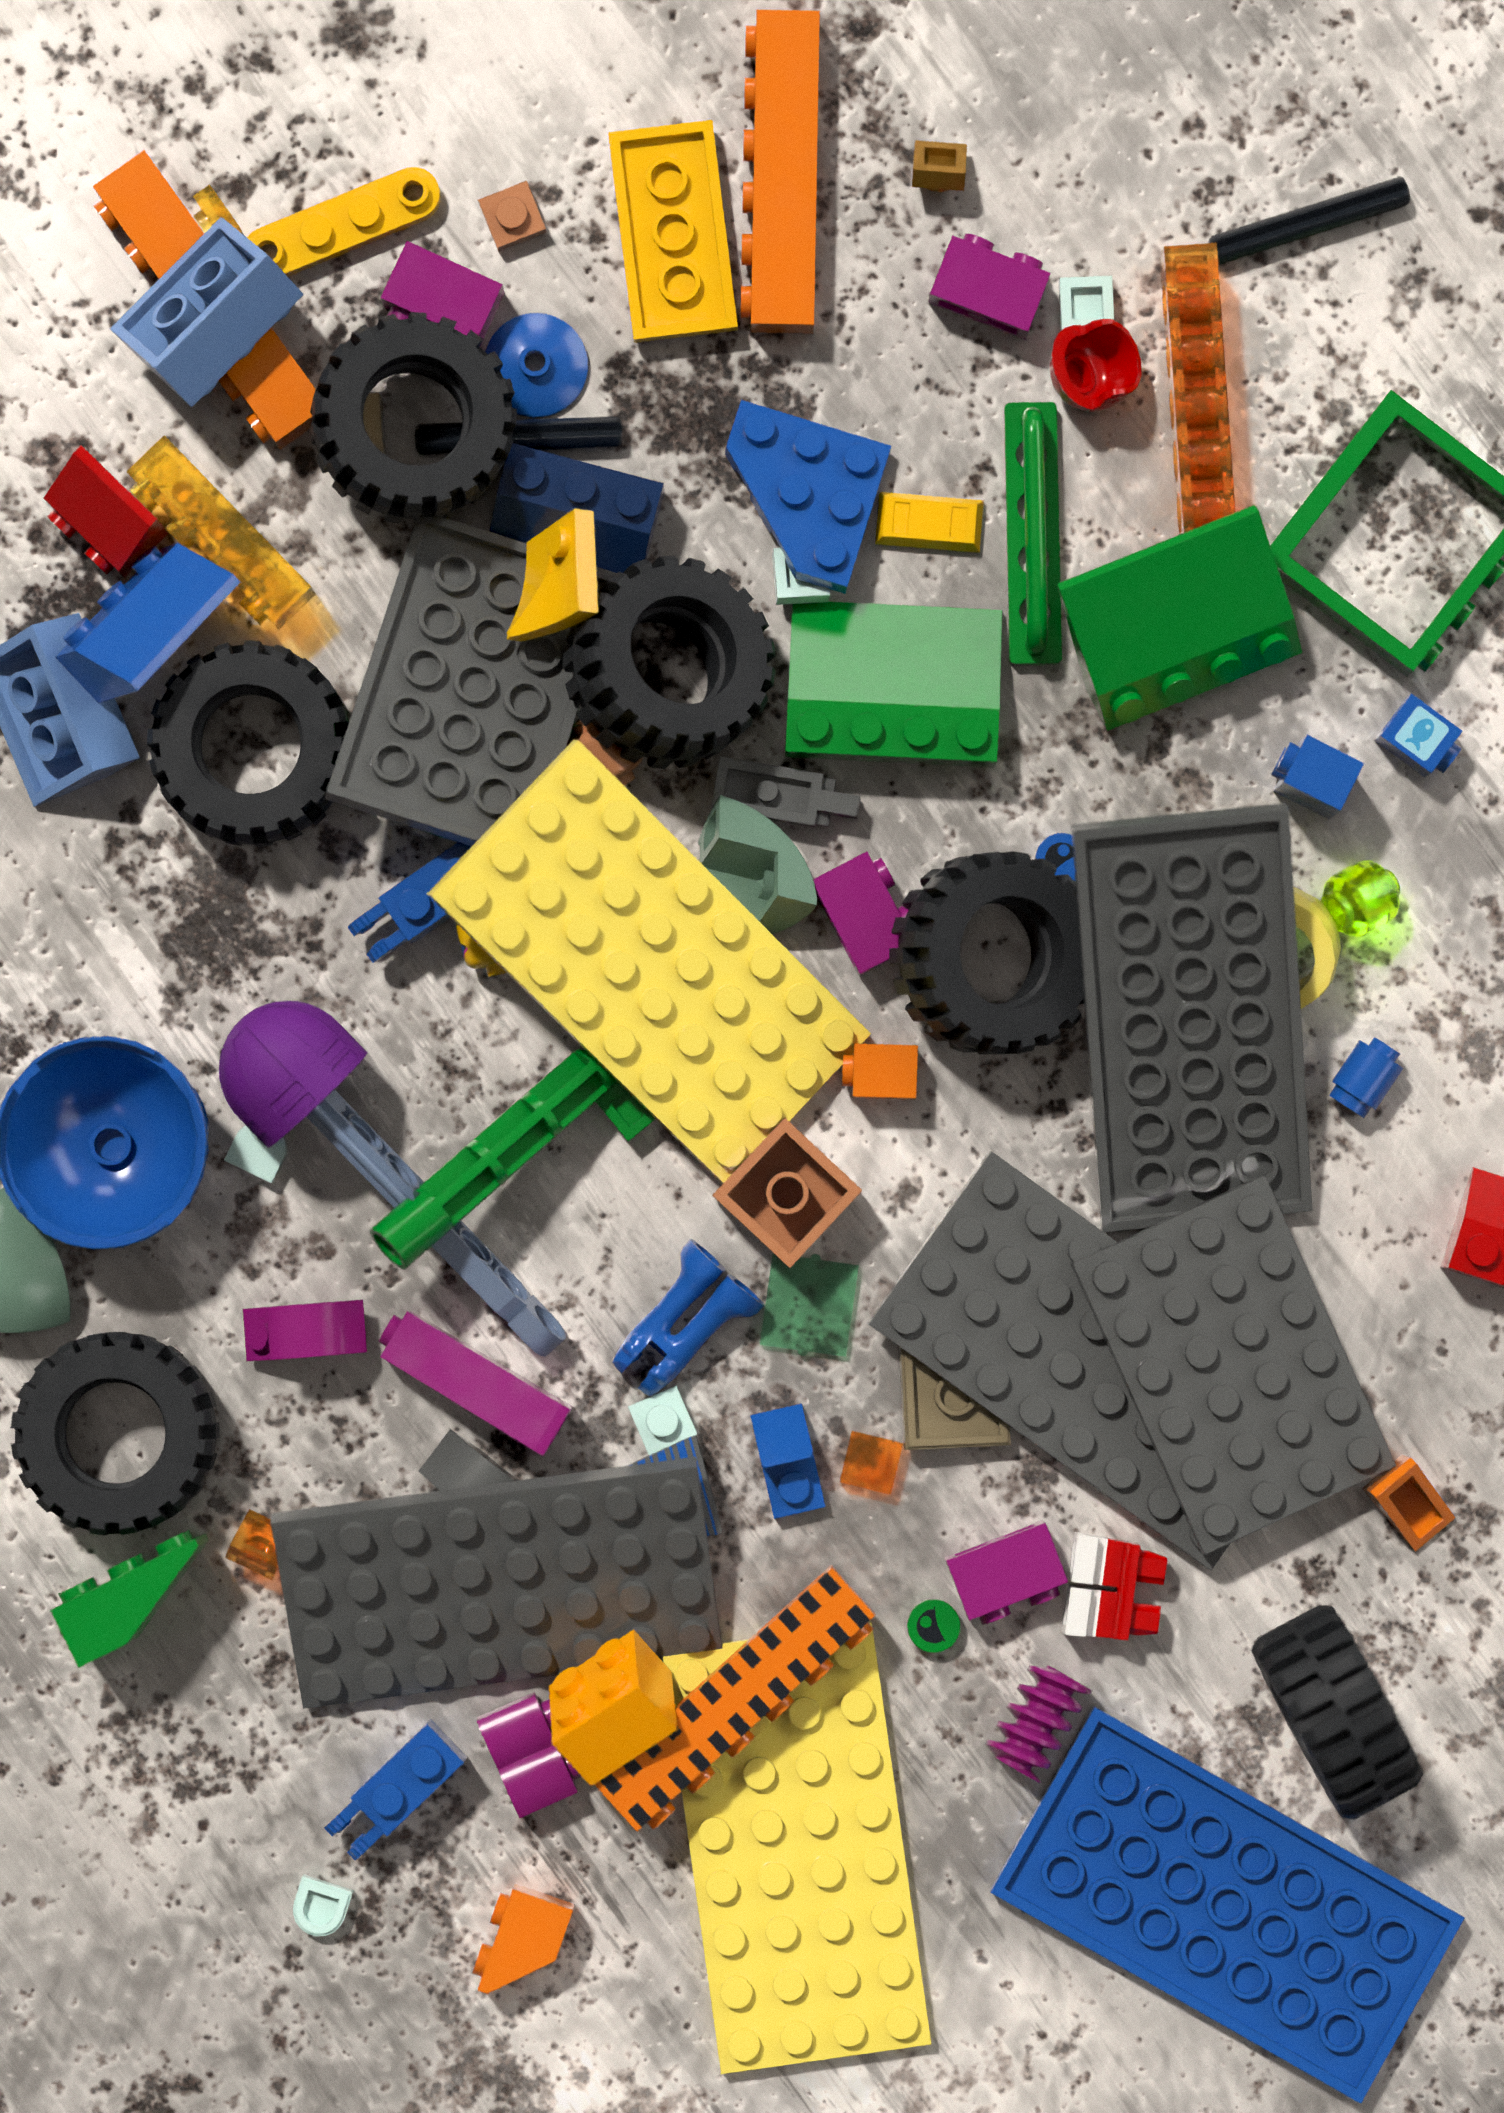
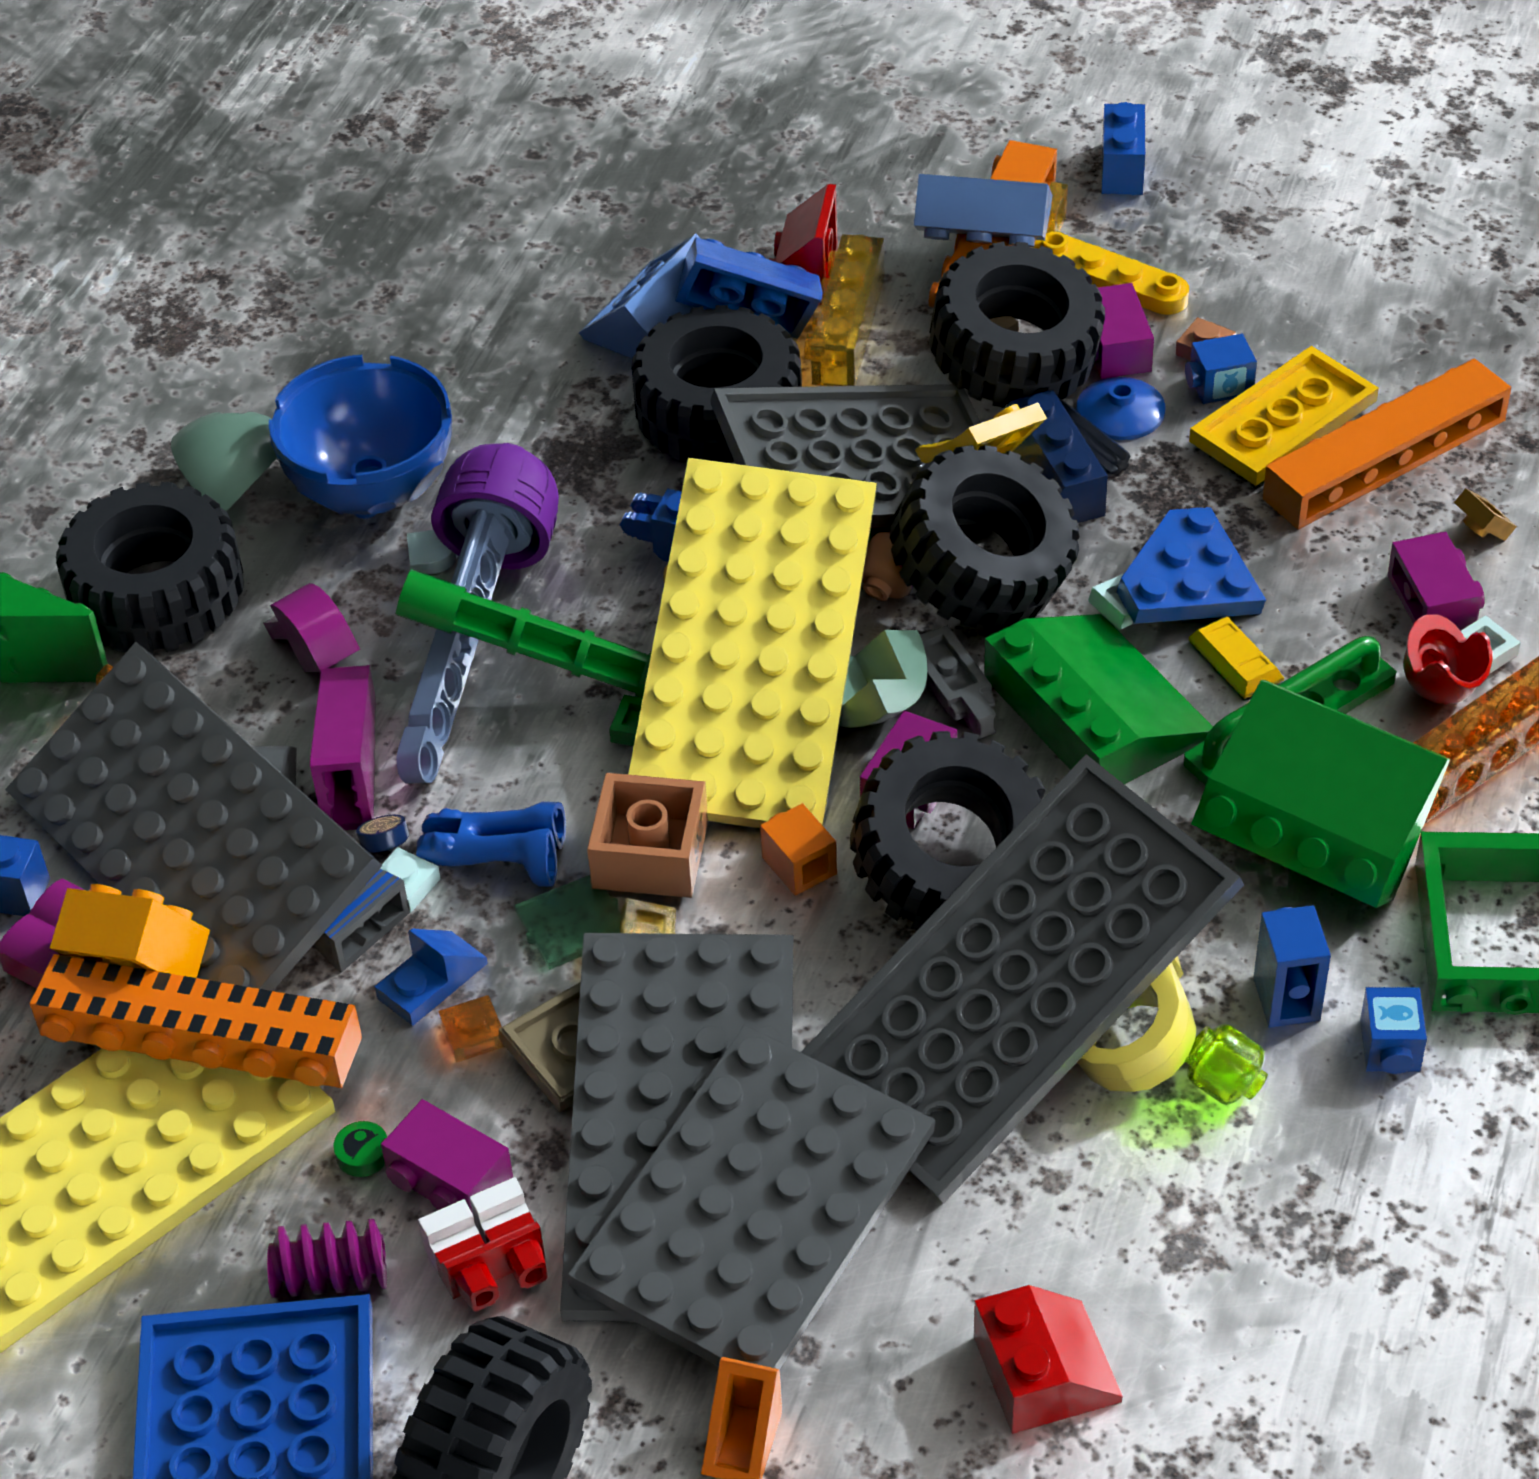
camera: 60 degrees right, 40 degrees down
blue brick [1329,1037,1404,1118] -> none
none -> dark blue tile [356,814,409,853]
none -> clear yellow plate [620,898,676,934]
none -> blue brick [1101,102,1146,195]
none -> blue brick [1185,333,1257,404]

